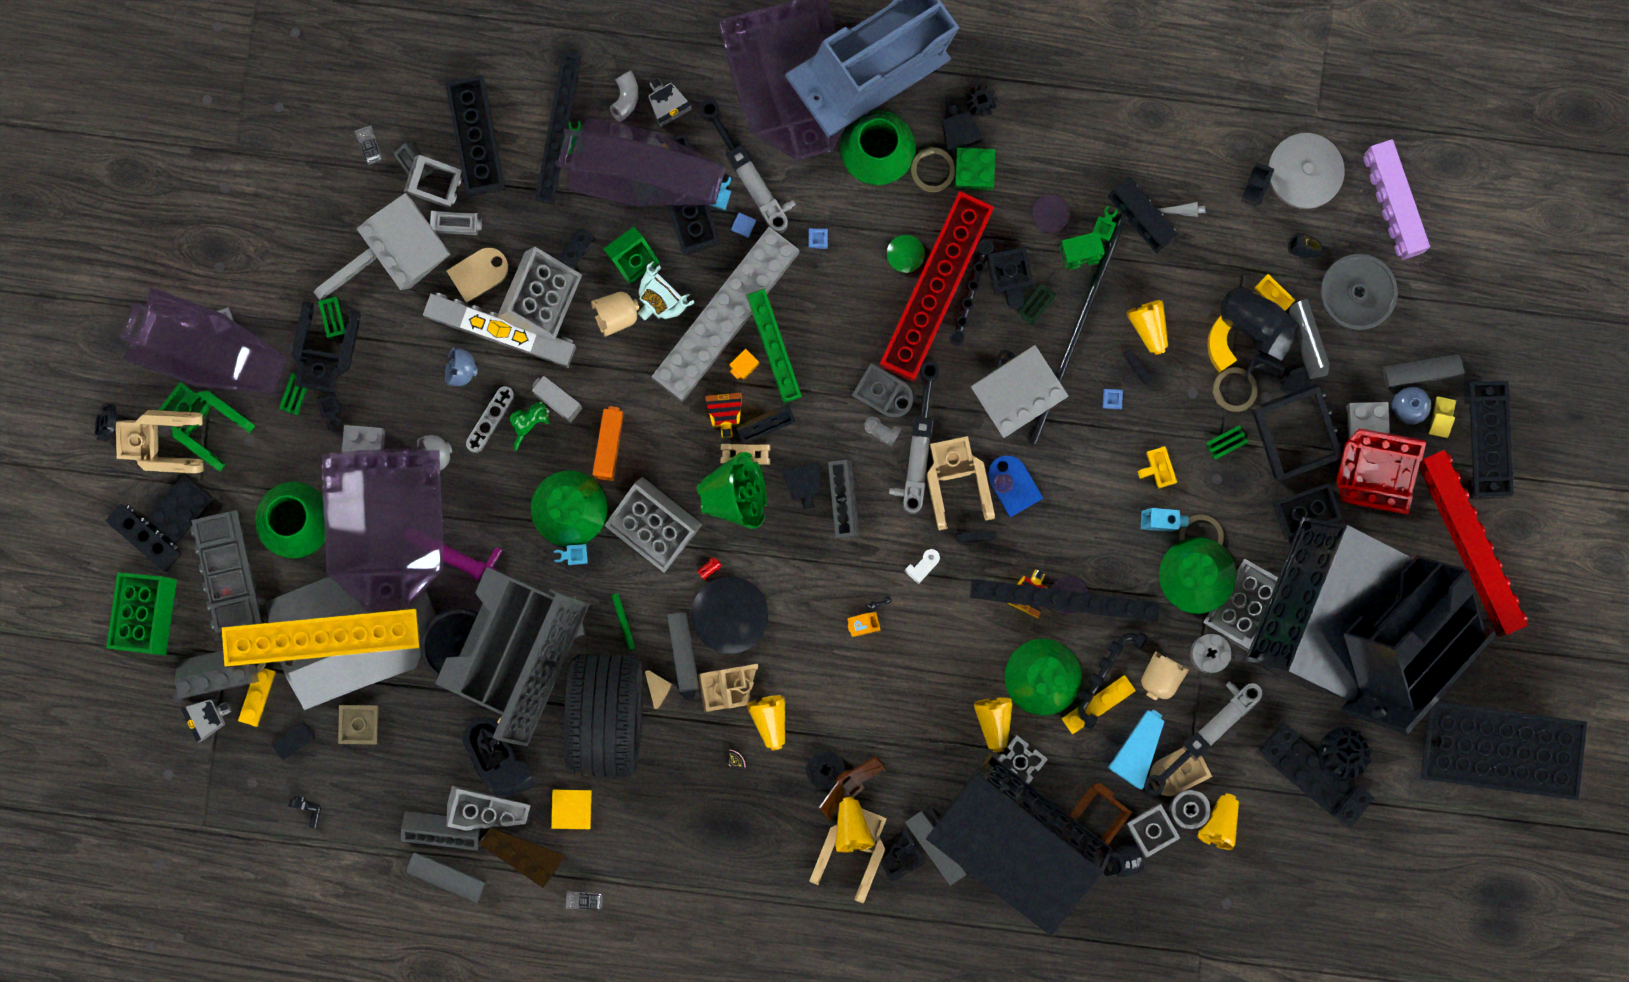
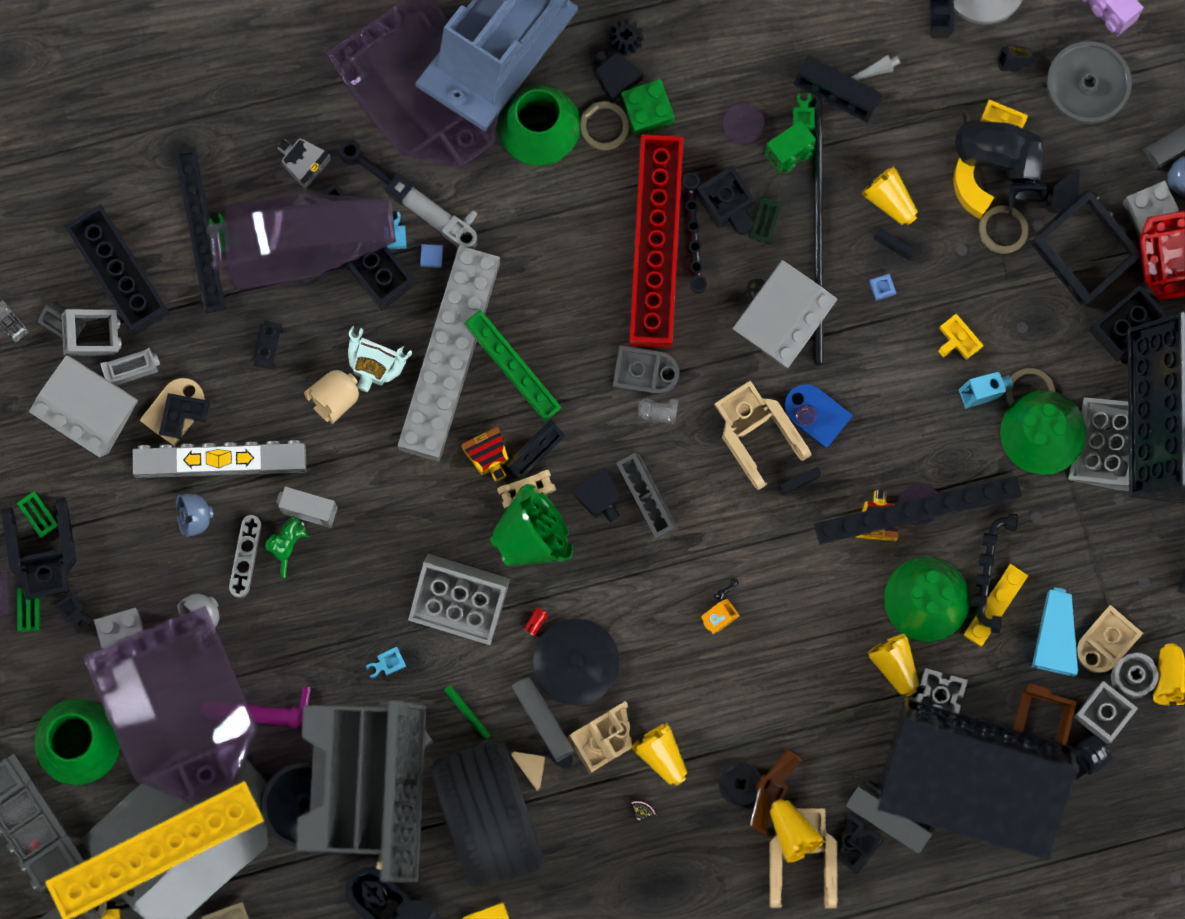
camera: 20 degrees left, 5 degrees down
light grey beam [314,248,377,300] -> none
light grey slope [497,247,582,340] -> none
green cone [531,471,608,547] -> none
orange slope [593,406,624,481] -> none
green slope [603,227,660,285] -> none
light grey cylinder [610,70,639,122] -> none
light orange brick [729,349,759,380] -> none
medium blue tile [809,228,828,249] -> none
green dish [887,235,925,273] -> none
light grey piece [889,361,940,514] -> none
white leg [905,549,940,584] -> none
tan cylinder [1141,651,1189,700] -> none
light grey piece [1144,682,1262,797] -> none
light grey brick [1190,634,1231,673] -> none
green tile [1205,425,1249,460] -> none
dark grey brick [1288,299,1330,379] -> none
none -> black tile [159,393,210,439]

